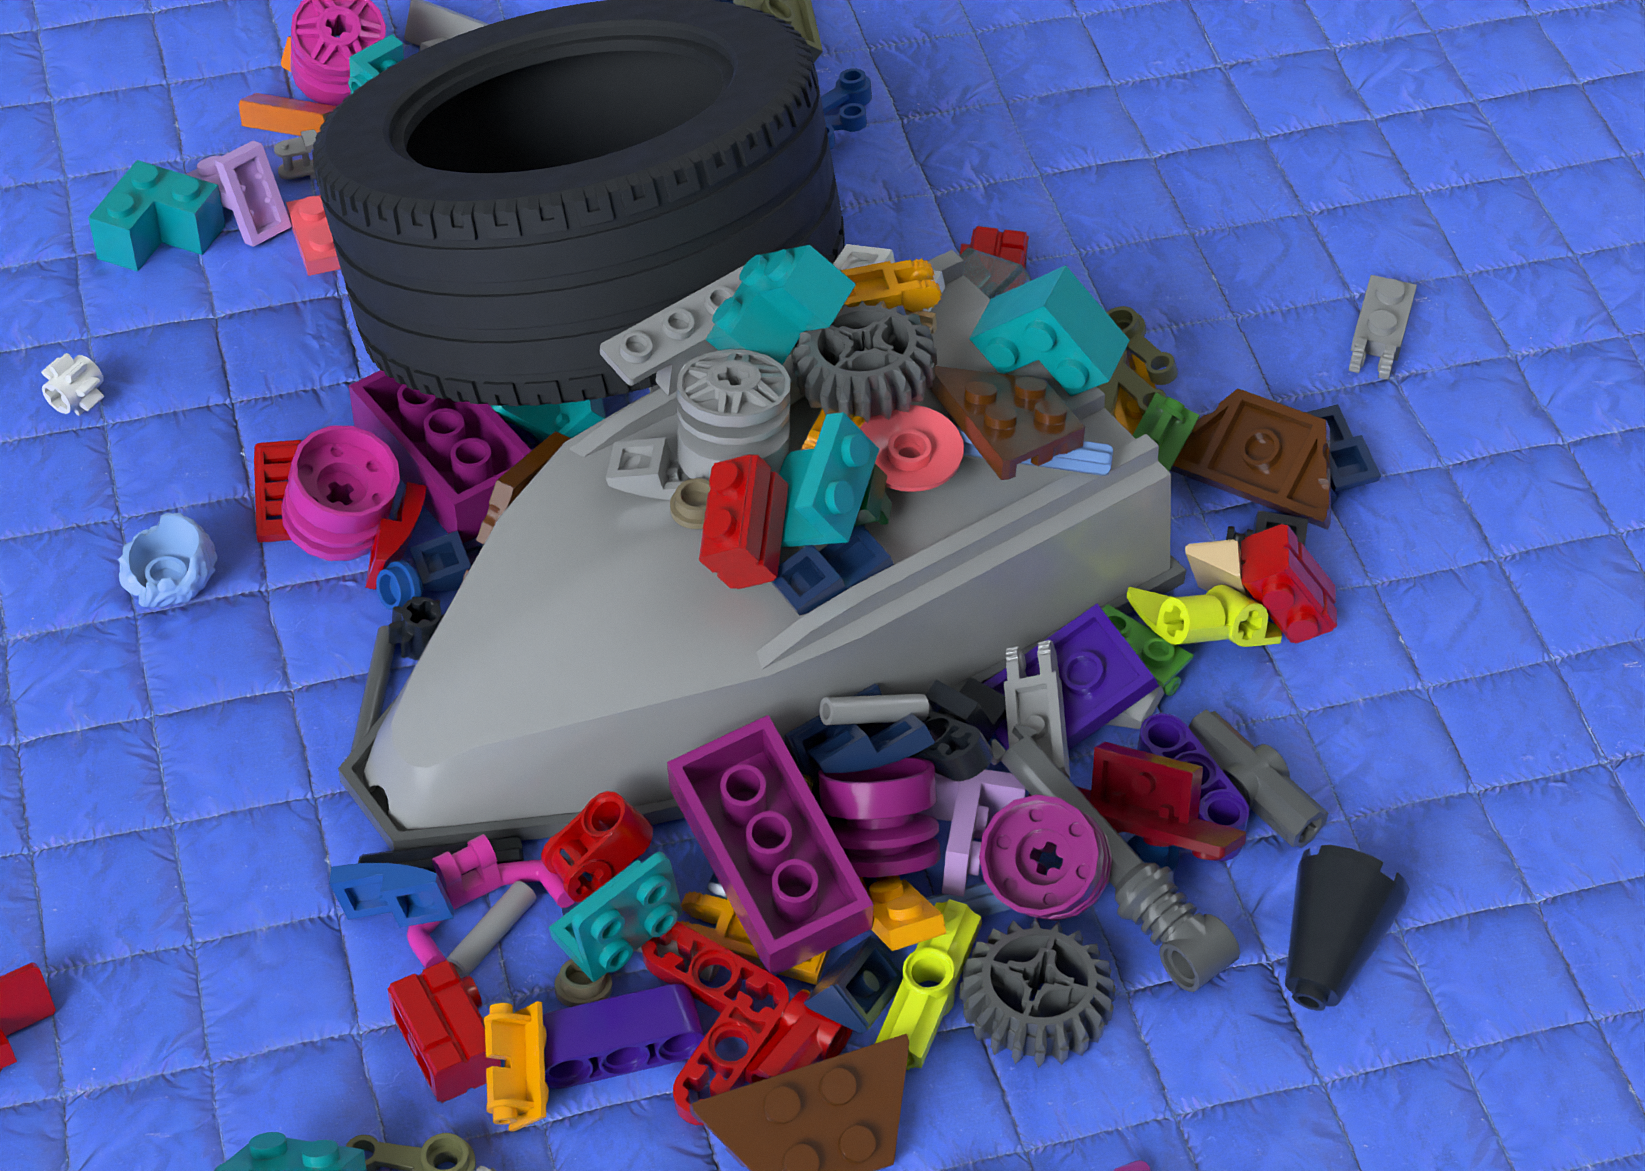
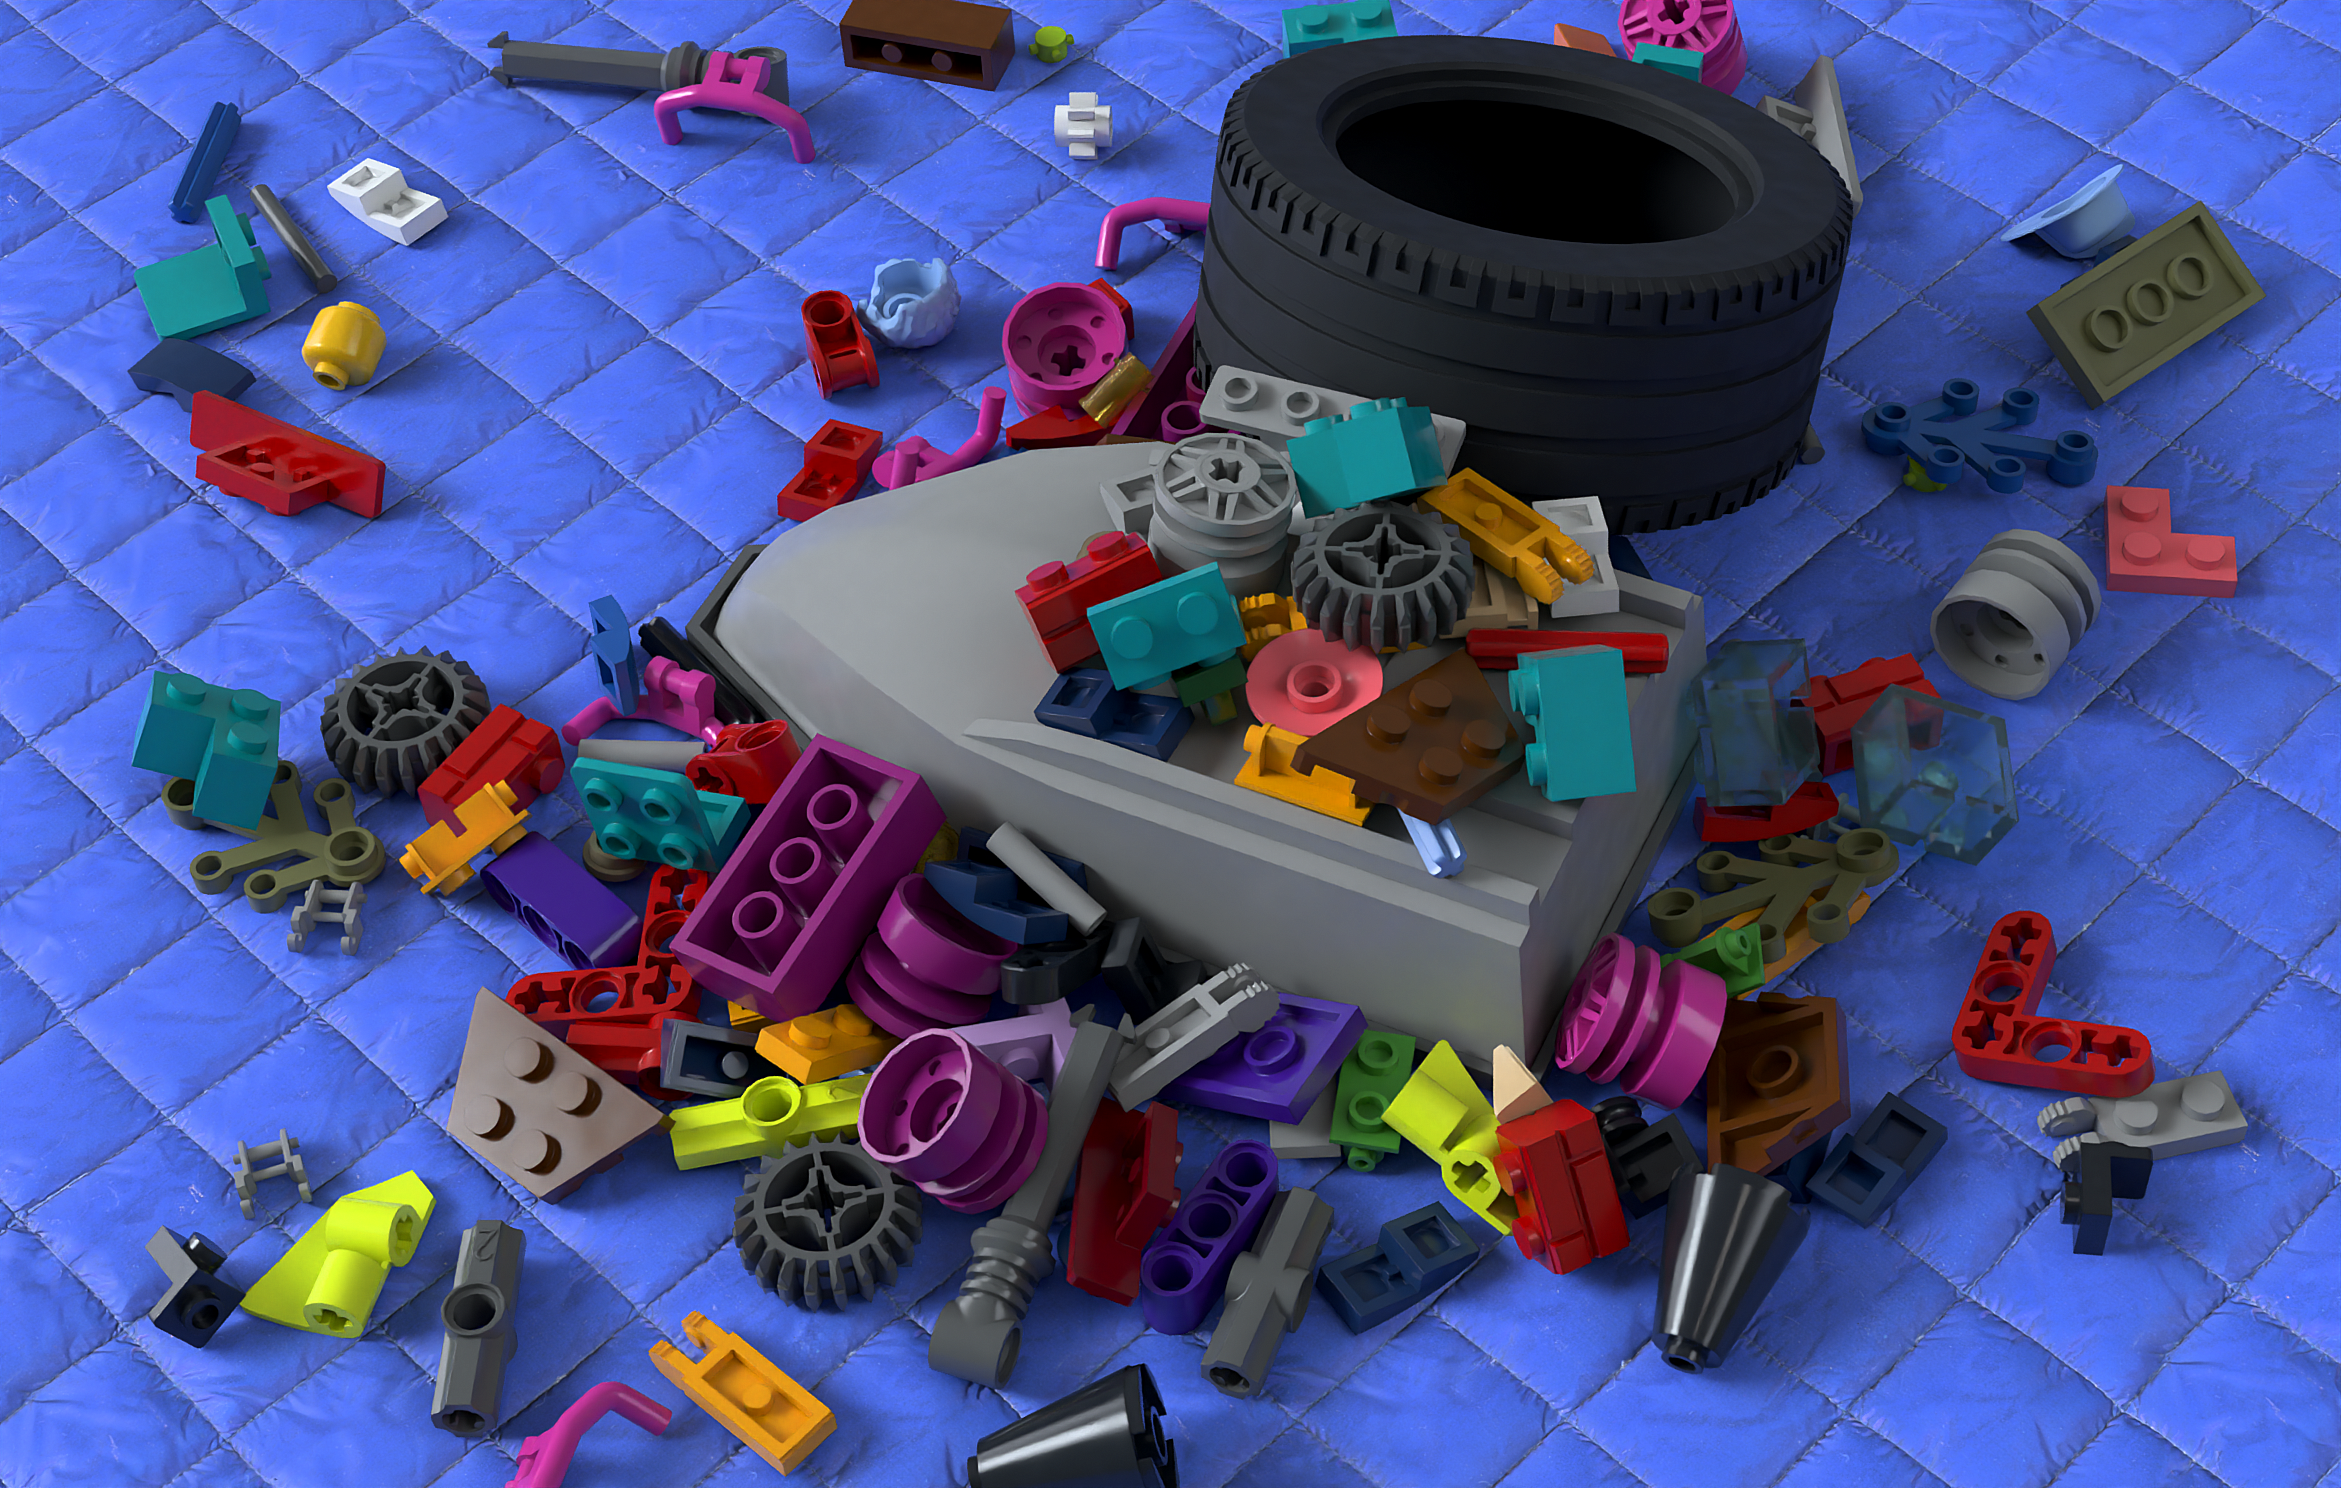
camera: 65 degrees right, 0 degrees up
none -> dark grey gear [320,645,492,799]
none -> light orange hinge [648,1310,837,1477]
none -> red slope [777,419,883,522]
none -> red piece [801,290,880,400]
none -> dark pink piece [872,386,1007,491]
none -> clear yellow pin [1078,351,1155,429]
none -> dark pink piece [1094,197,1211,271]
none -> light orange hinge [1234,722,1376,827]
none -> dark blue slope [1315,1201,1480,1335]
none -> red axle [1466,628,1669,674]
none -> dark pink wheel [1554,932,1727,1111]
none -> black cone [1652,1162,1811,1374]
none -> clear light blue piece [1850,683,2019,866]
none -> light grey wheel [1930,529,2102,700]
none -> red beam [1951,910,2156,1098]
none -> black bracket [2060,1141,2153,1256]
none -> coral plate [2104,485,2238,598]

